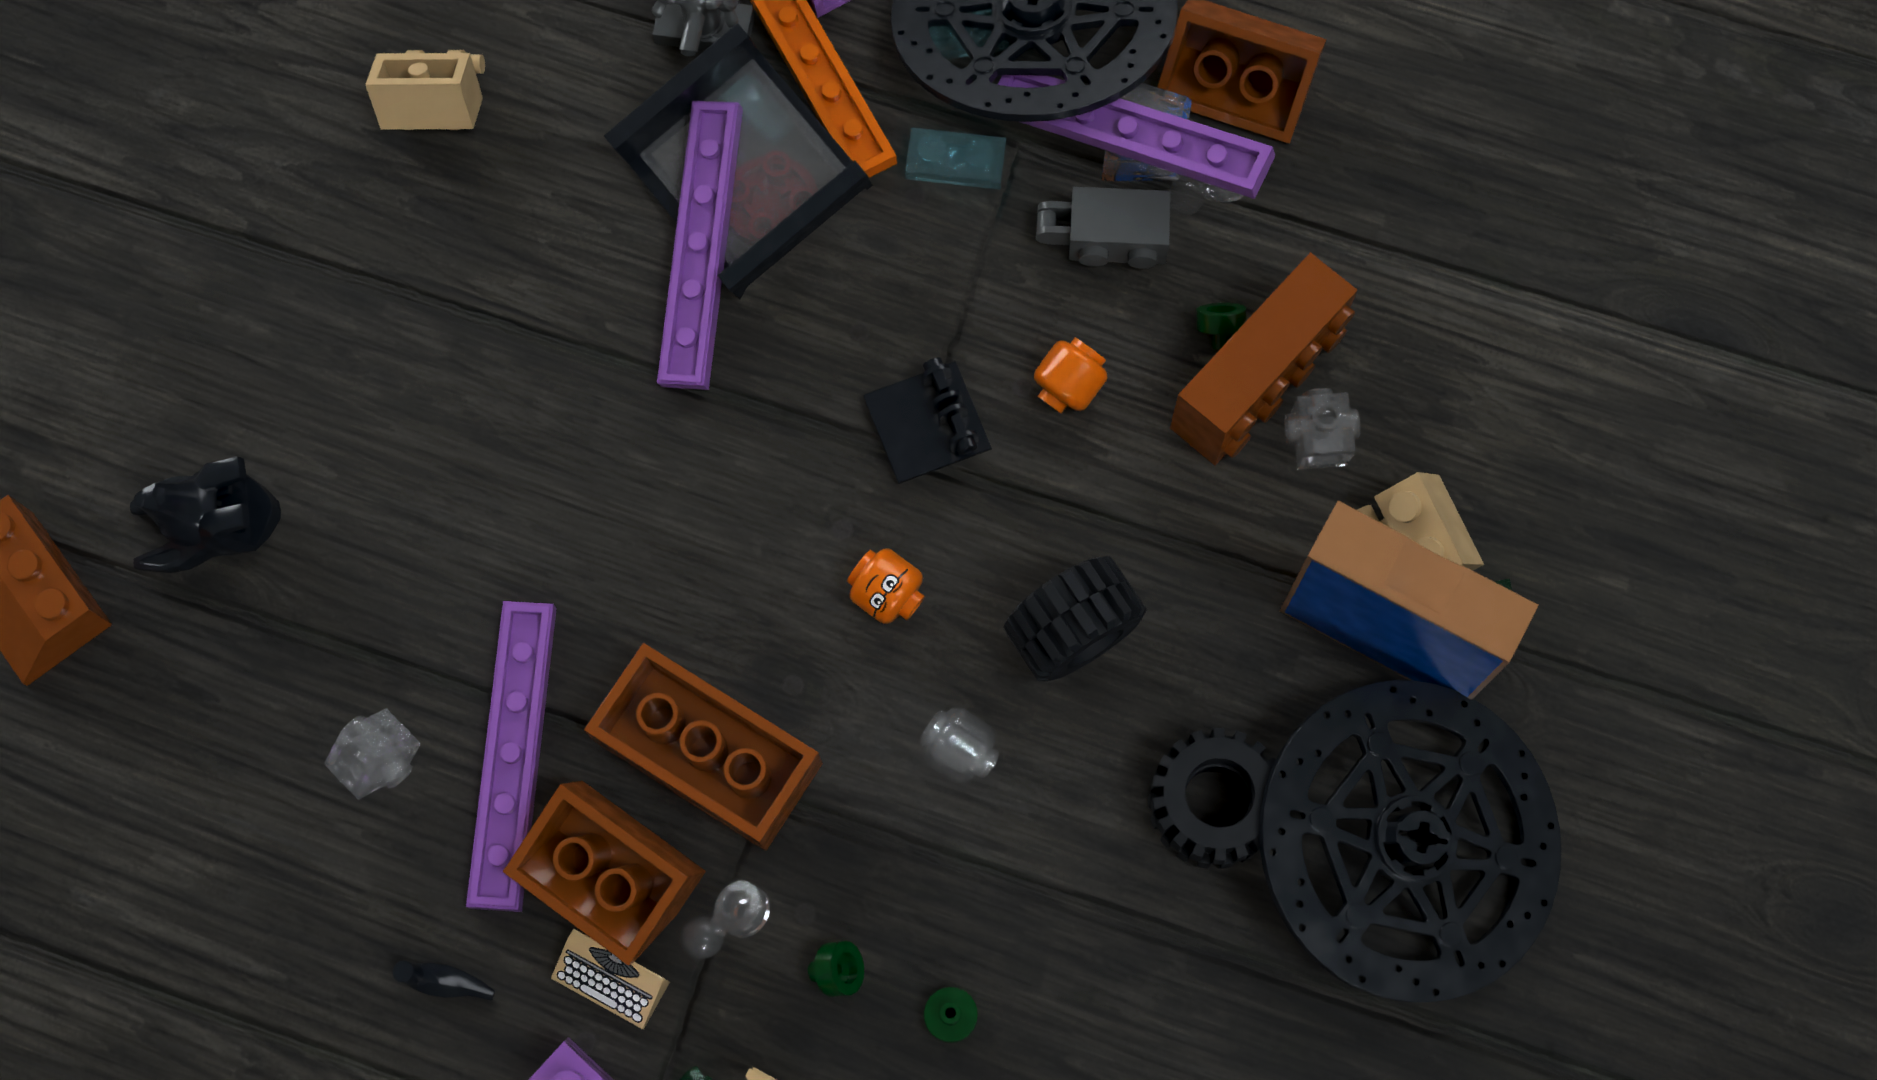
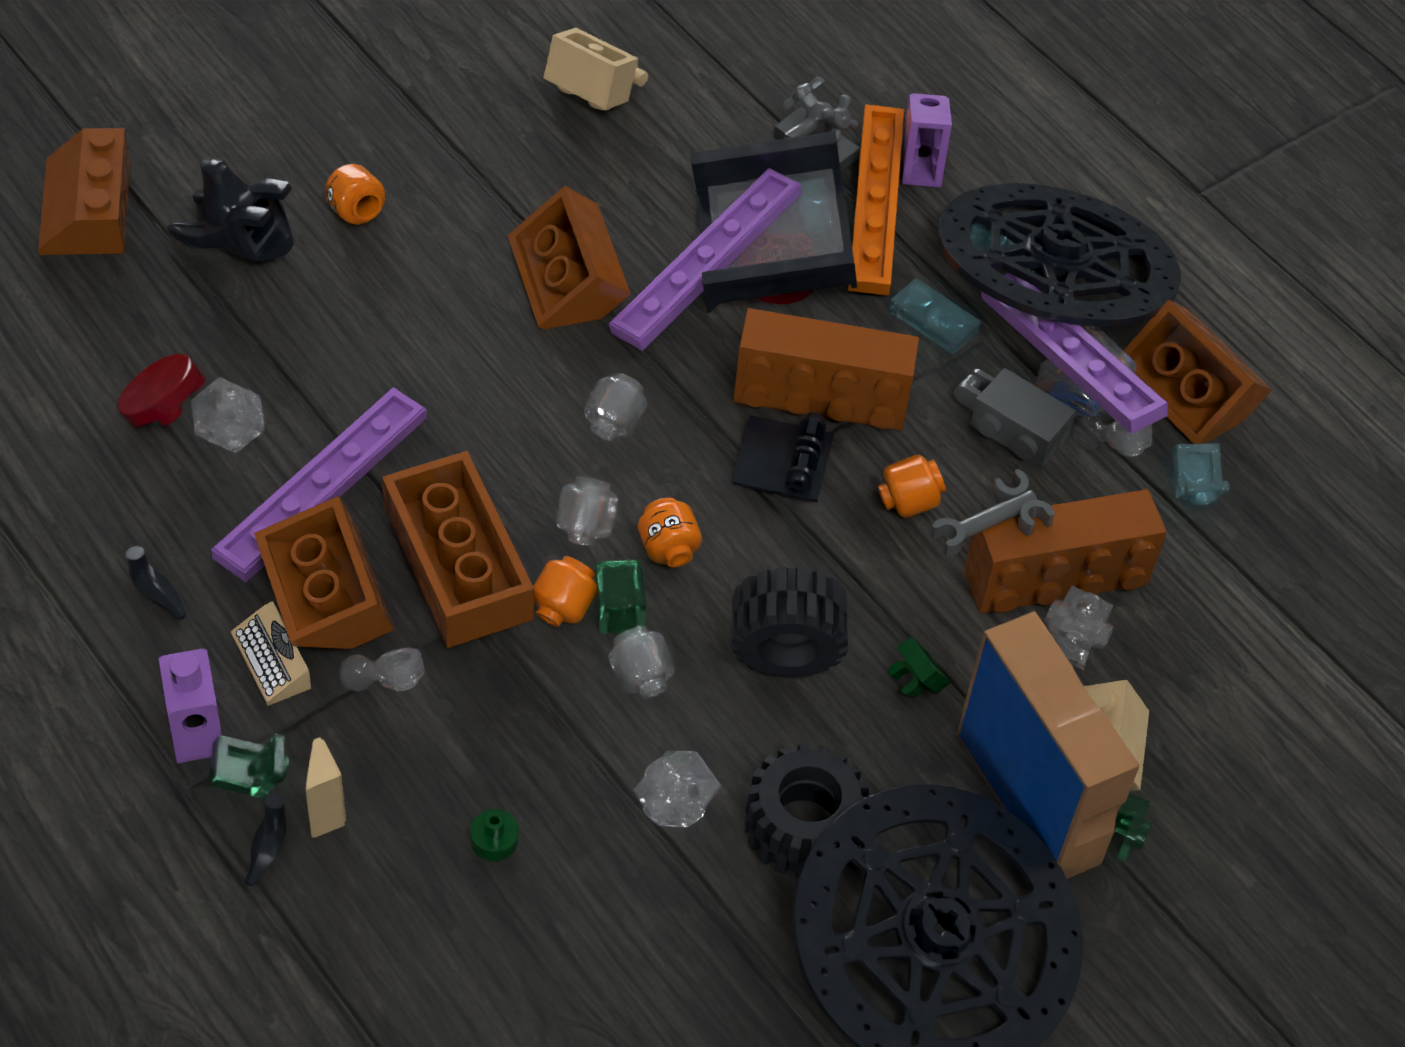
camera: 25 degrees right, 20 degrees down
dark green tile [808,941,864,997] -> none
none -> dark red tile [117,354,206,428]
none -> orange head [325,164,385,225]
none -> dark orange slope [507,186,631,330]
none -> orange head [533,556,598,627]
none -> clear head [555,477,619,546]
none -> clear head [583,373,648,441]
none -> clear green brick [595,559,647,634]
none -> clear brick [633,751,722,827]
none -> dark orange brick [733,308,919,431]
none -> dark green tile [888,636,951,699]
none -> dark grey bar [930,469,1055,557]
none -> clear light blue bracket [1172,443,1230,505]

